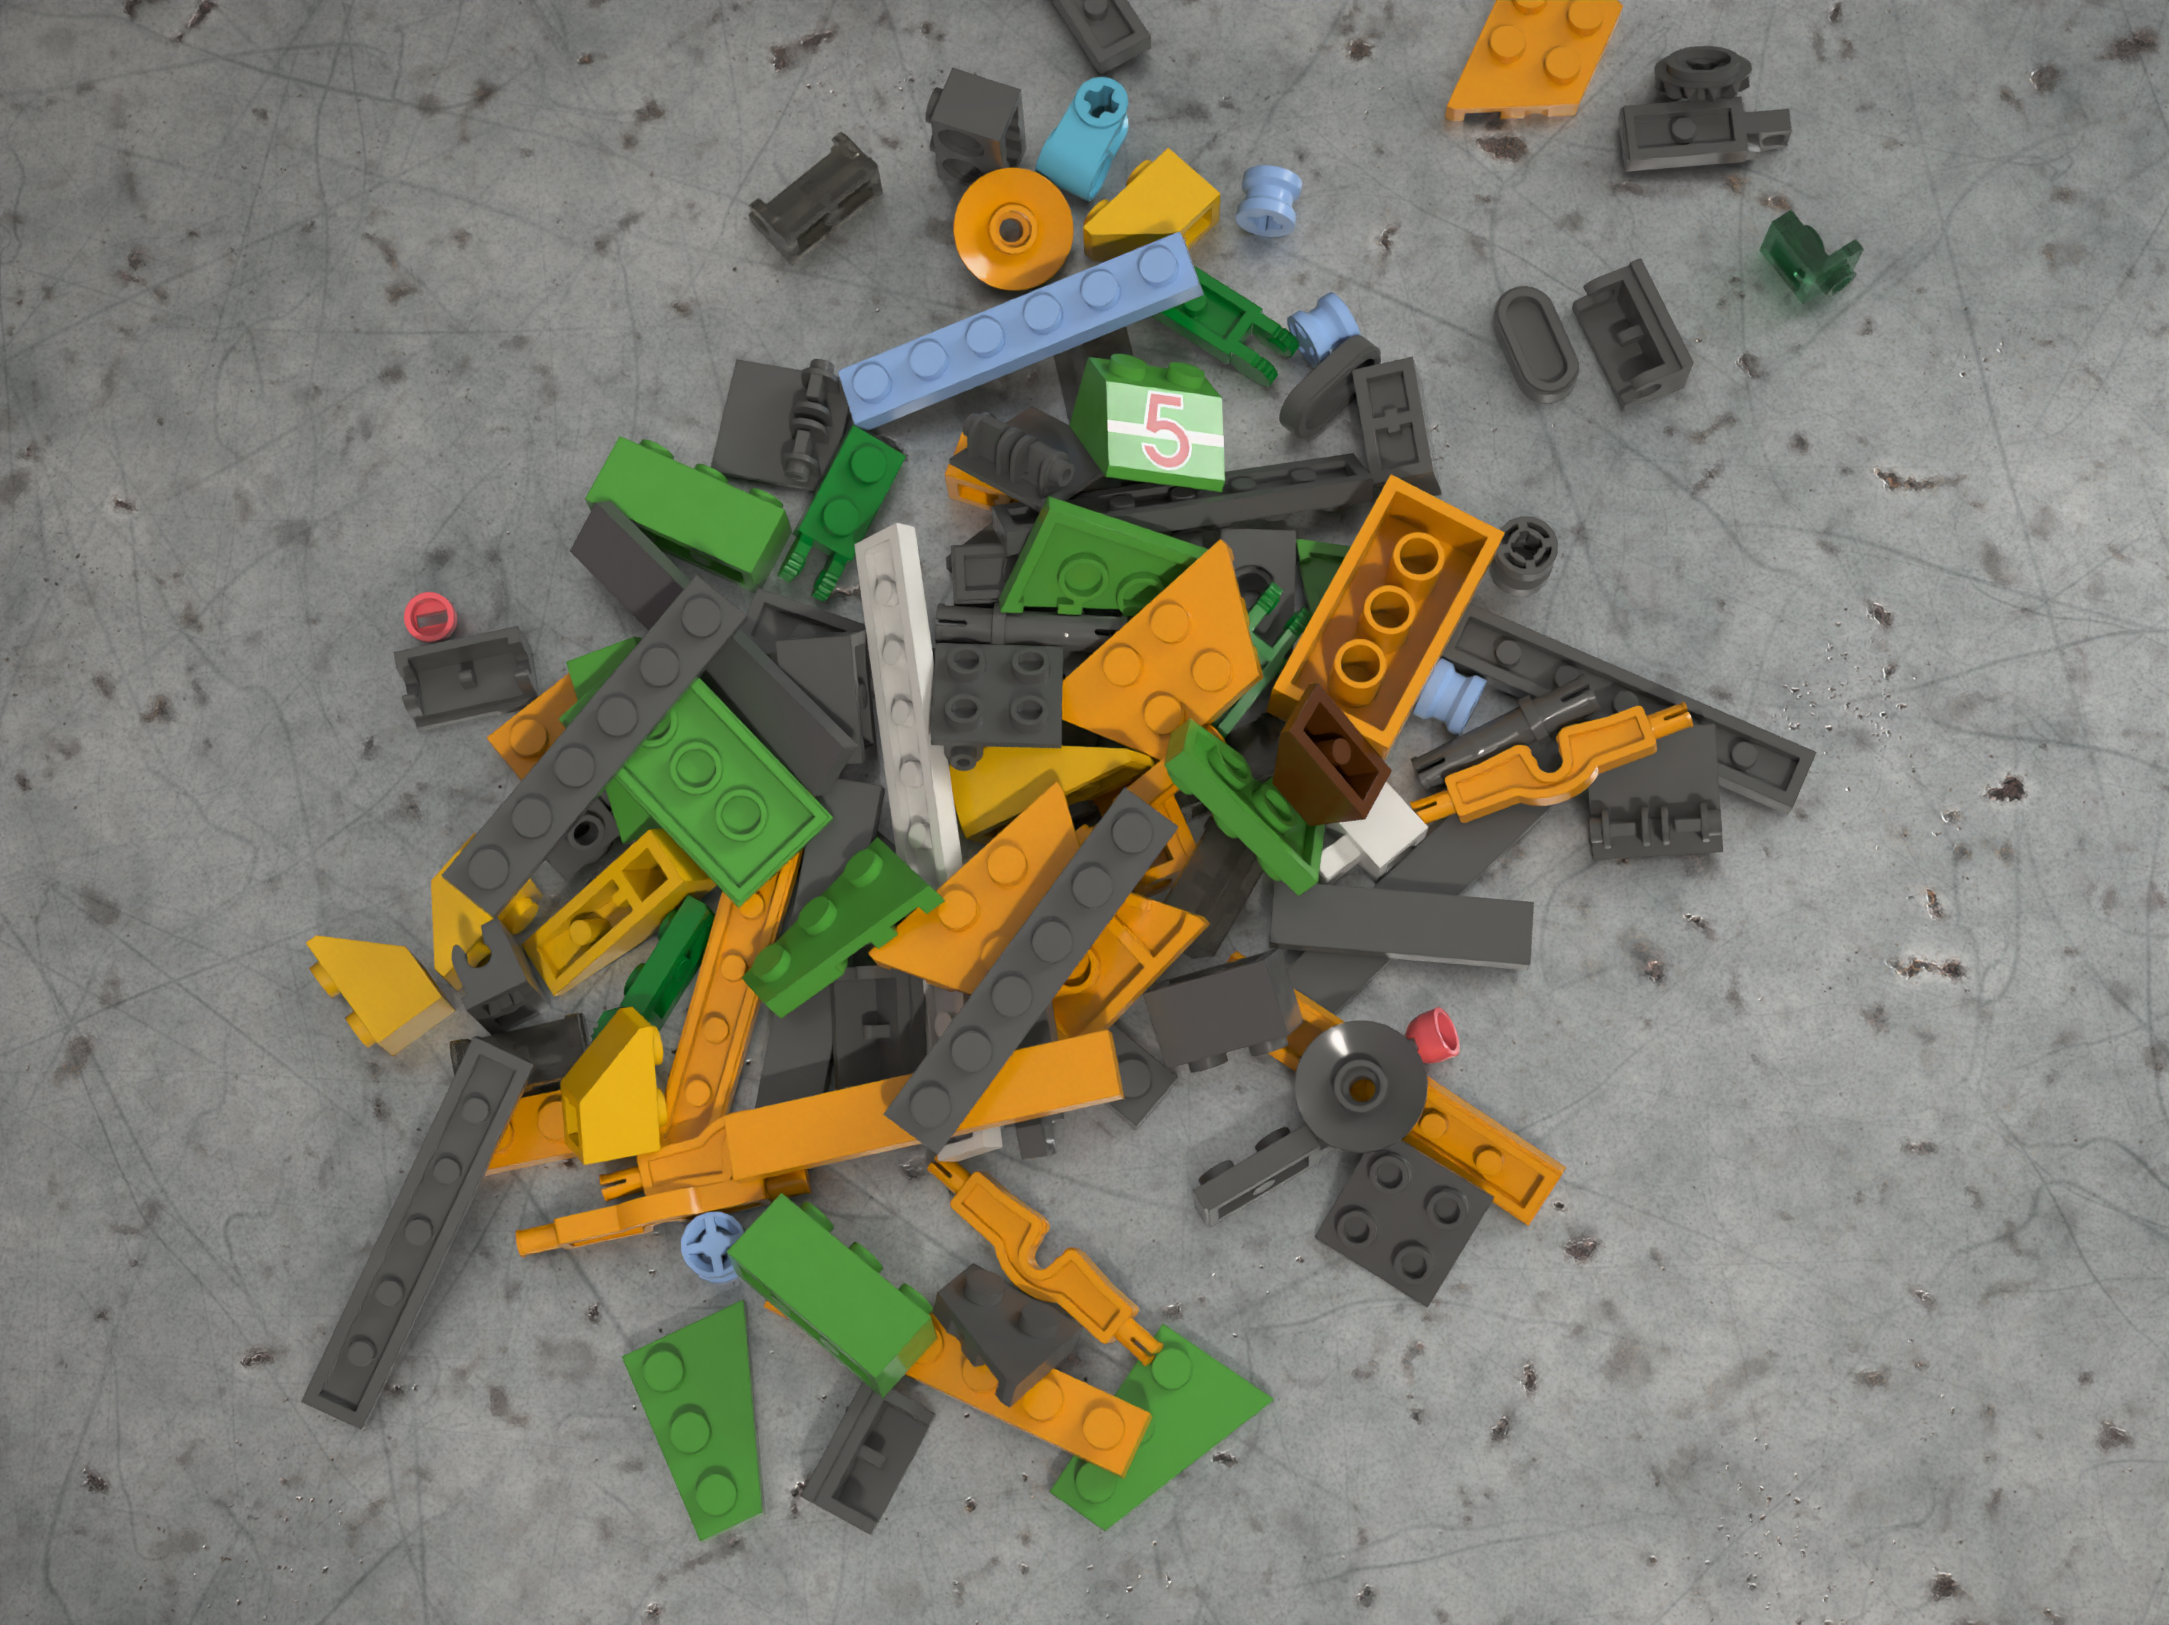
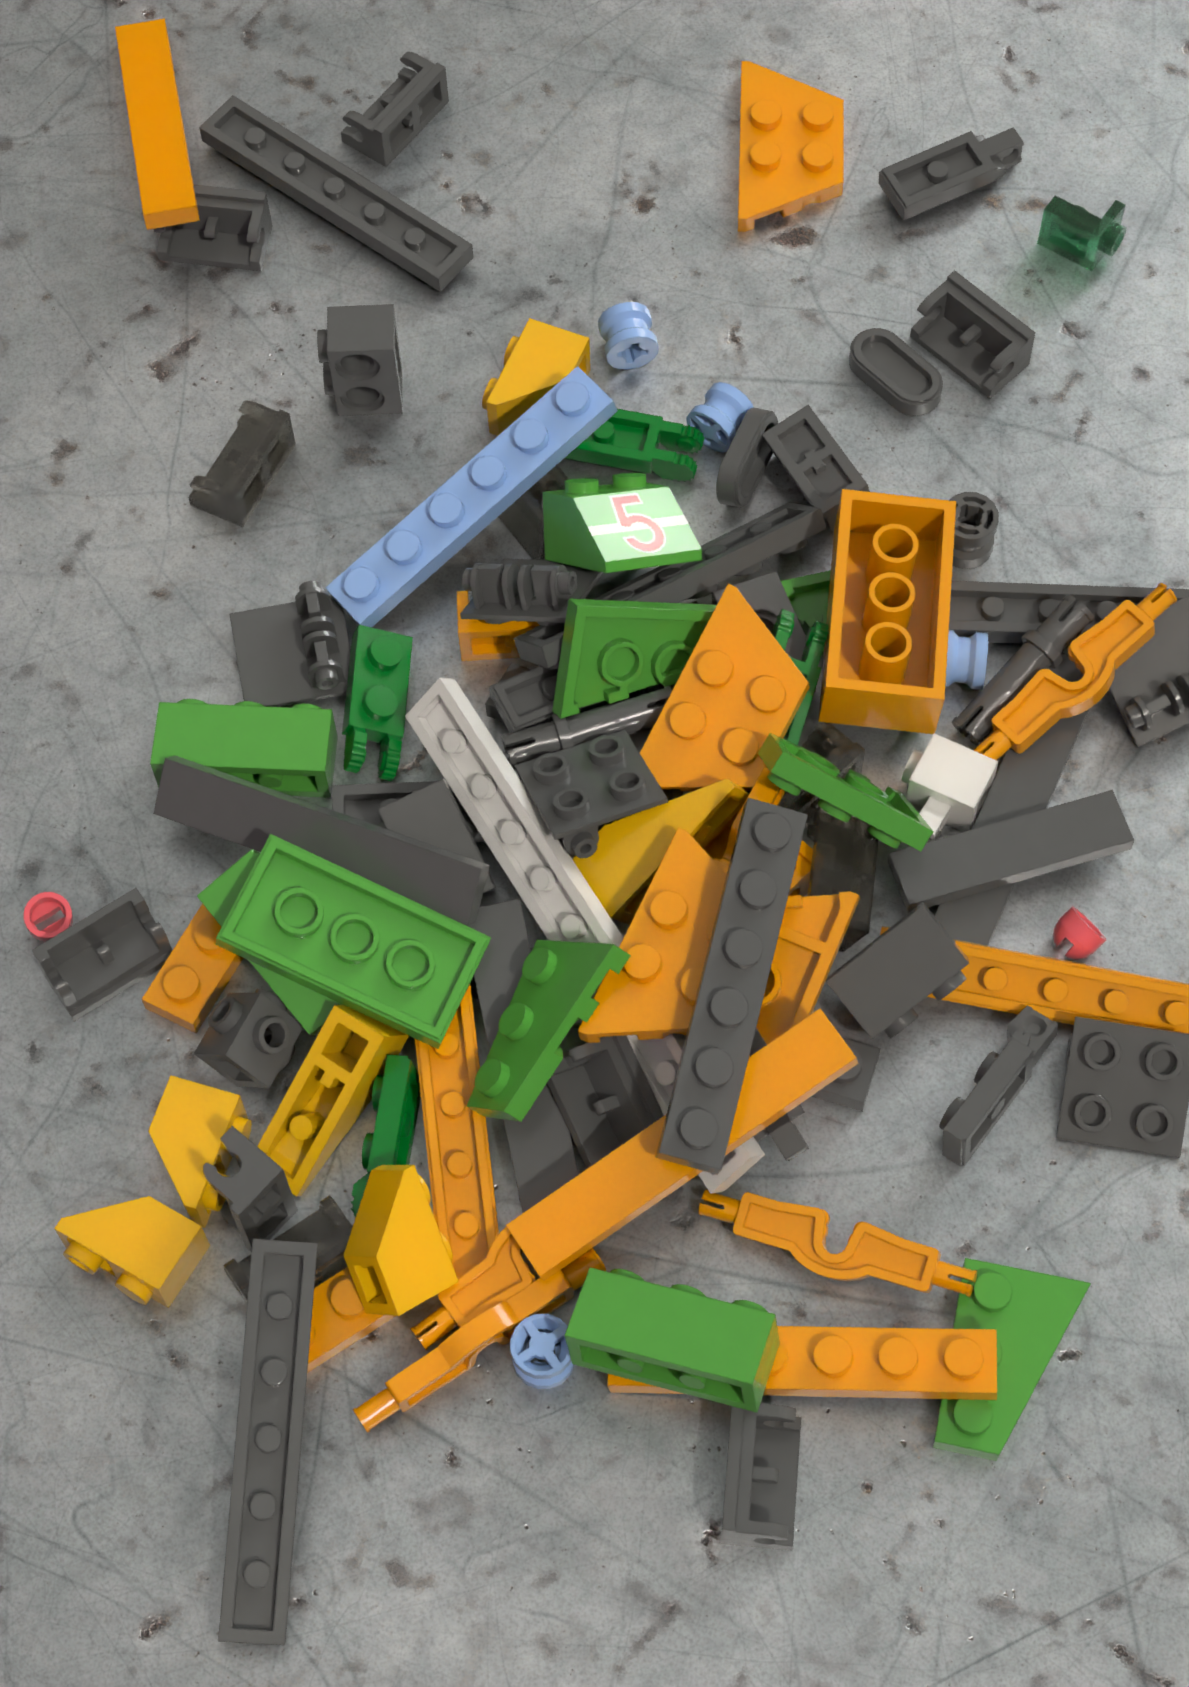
camera: 25 degrees left, 10 degrees down
dark grey plate [441,575,748,920] -> none
bright green wing [622,1300,765,1543] -> none
dark grey wing [932,1263,1083,1407] -> none
light orange dish [953,168,1074,291] -> none
medium azure piece [1035,77,1129,202] -> none
reddish brown slope [1272,683,1392,826] -> none
dark grey dish [1294,1020,1428,1153] -> none
dark grey gear [1654,46,1752,103] -> none

